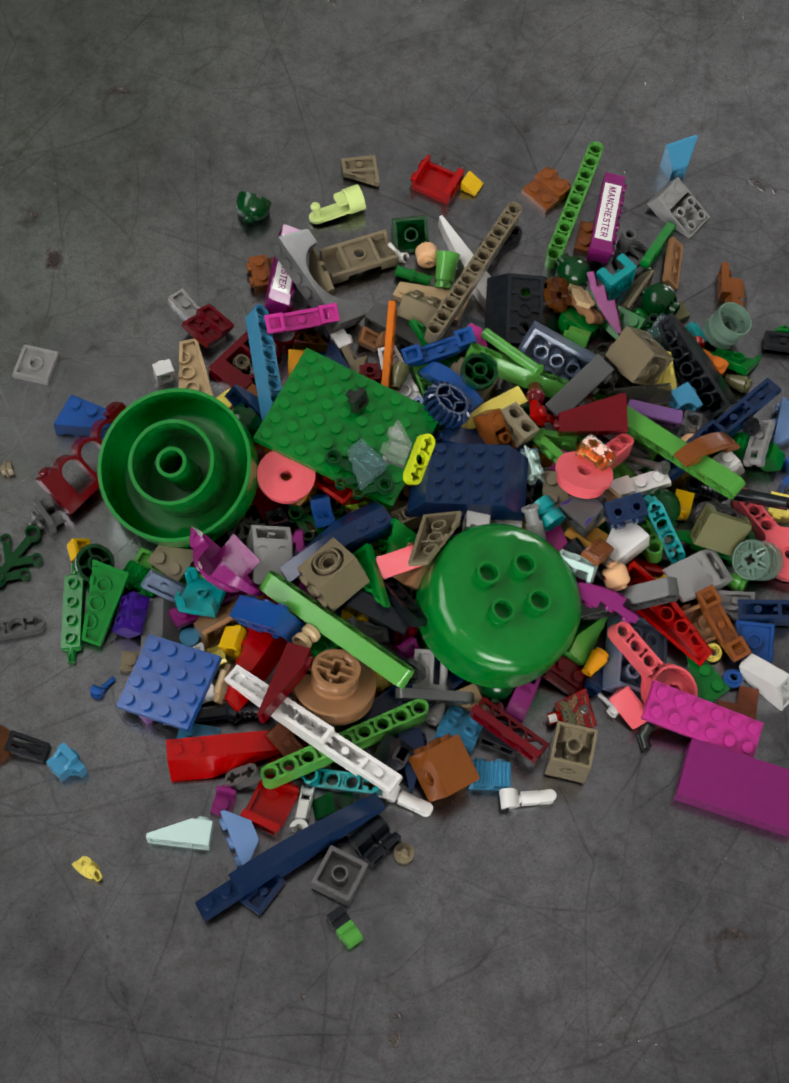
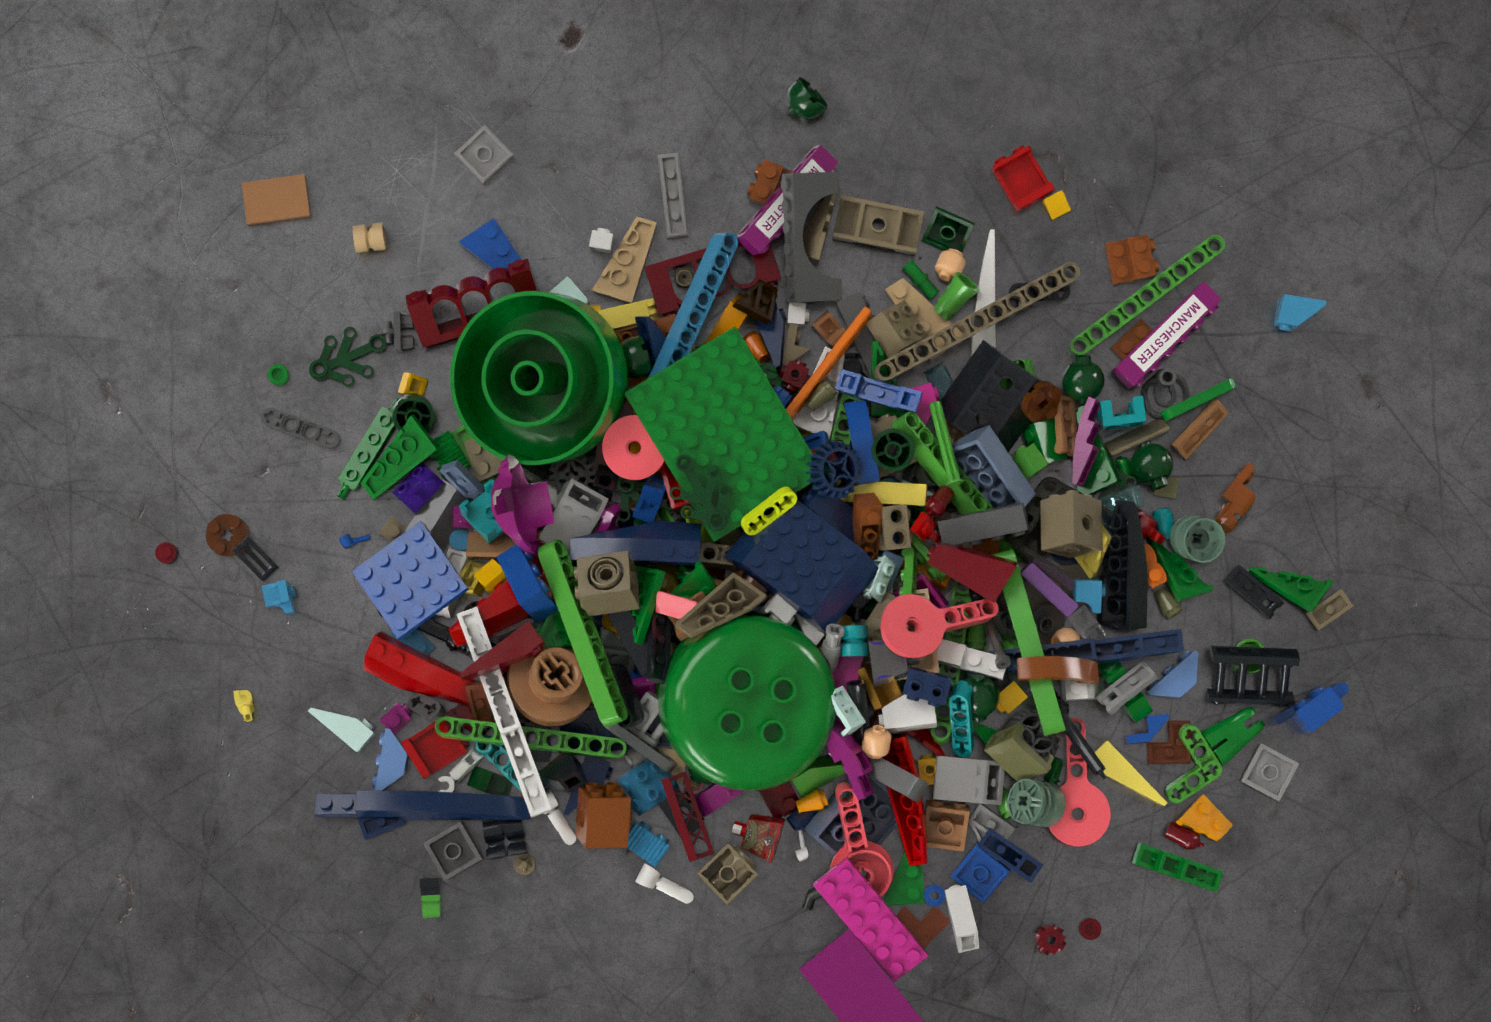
camera: 40 degrees right, 20 degrees up
dark tan plate [0,460,15,478] -> none
dark red slope [181,303,235,349] -> none
tan piece [213,663,235,705] -> none
dark pink slope [264,303,340,334] -> none
tan wheel [292,624,321,648] -> none
yellowish green piece [309,184,366,224] -> none
dark tan wing [341,155,380,187] -> none
pearl dark grey tile [345,387,369,415] -> none
clear light blue wing [347,438,389,490] -> none
clear slope [380,420,412,468] -> none
white hand [387,242,410,263] -> none
tan piece [568,284,595,309] -> none
clear orange leg [575,434,616,471] -> none
dark orange slope [581,538,614,566] -> none
coral slope [609,686,647,729] -> none
light grey slope [647,177,710,238] -> none
dark orange slope [695,584,752,662] -> none
light yellow plate [706,643,722,662] -> none
black plate [742,417,760,436] -> none

